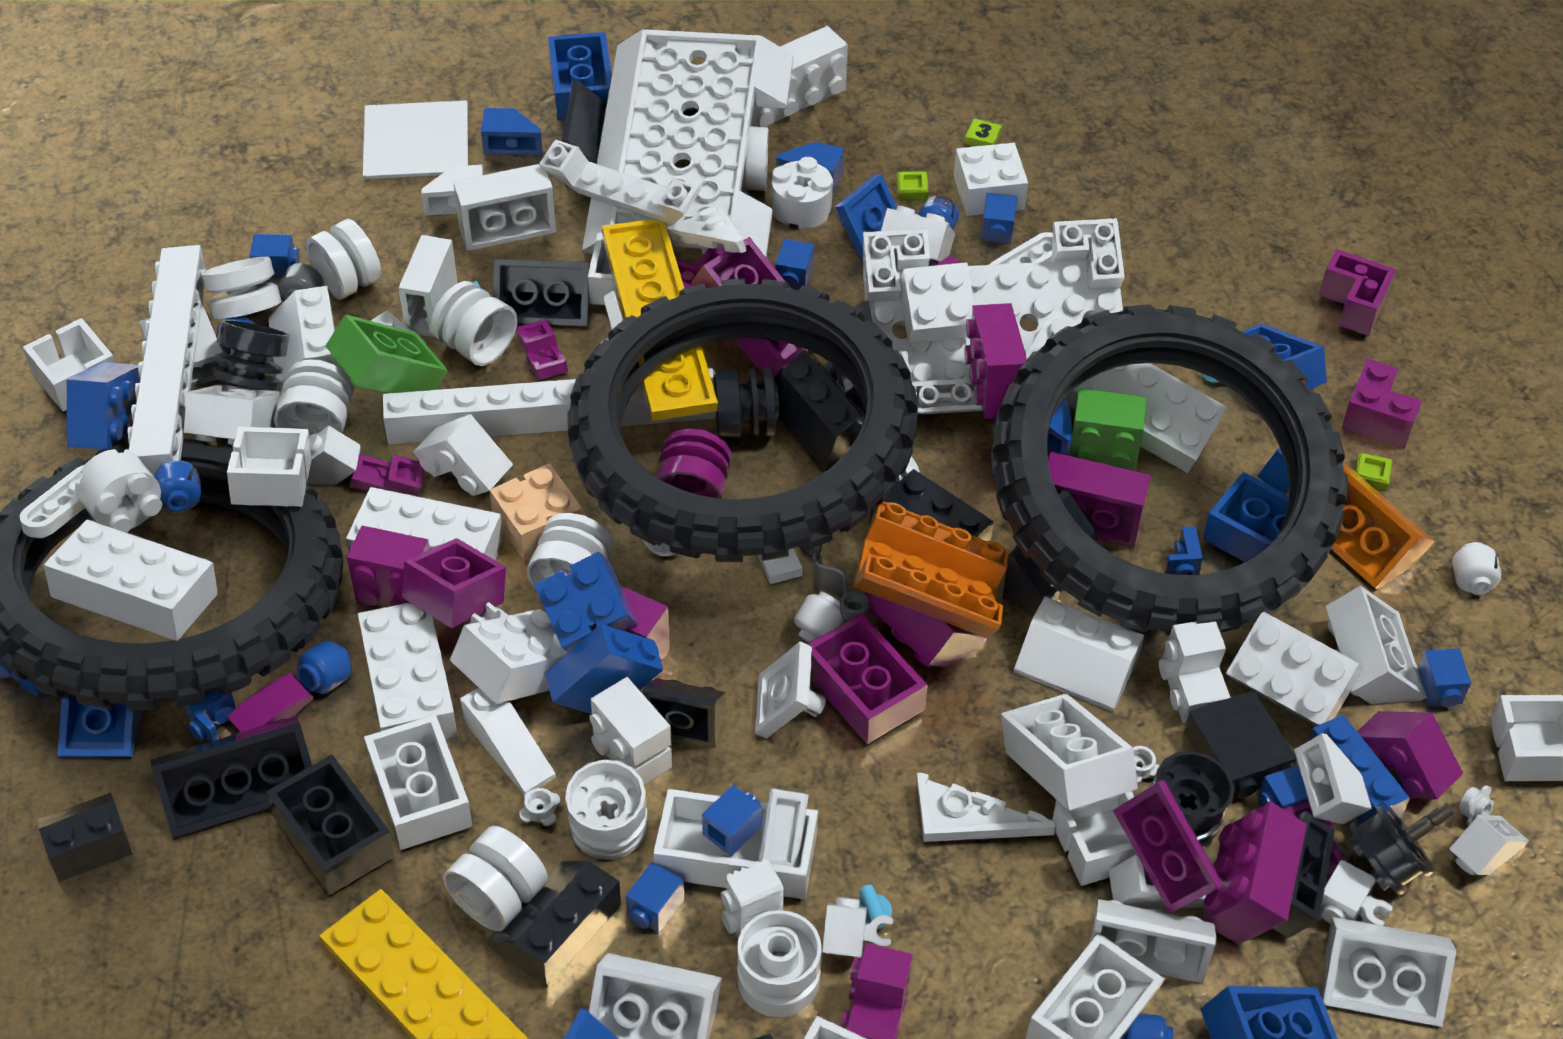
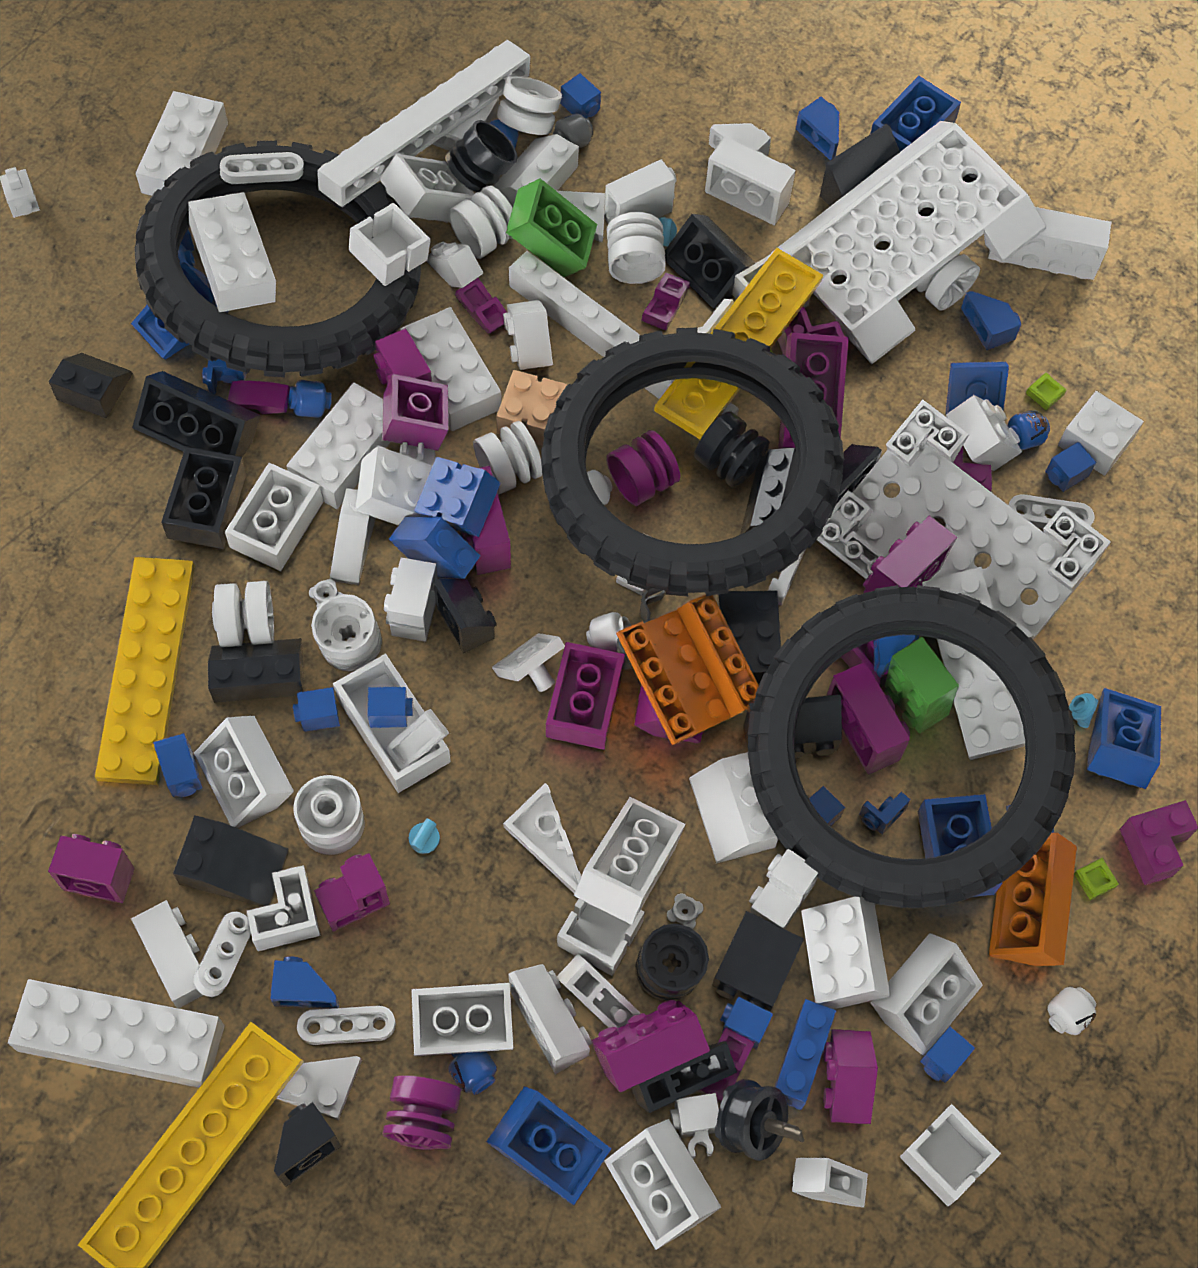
camera: 45 degrees right, 15 degrees up
white piece [23,318,115,412] -> none
blue brick [66,362,140,449] -> none
white brick [75,449,162,533] -> none
blue head [154,461,201,512] -> none
white wheel [306,219,382,300] -> none
white piece [363,100,468,179] -> none
white slope [539,140,701,225] -> none
white wing [666,207,747,253] -> none
white brick [721,858,784,939] -> none
white brick [772,157,833,229] -> none
blue brick [775,239,814,291] -> none
white brick [822,897,893,957] -> none
white brick [900,262,974,343] -> none
lime tile [964,118,1002,147] -> none
magenta slope [1113,780,1223,914] -> none
white slope [1294,733,1372,824] -> none
white plate [1459,785,1494,826] -> none

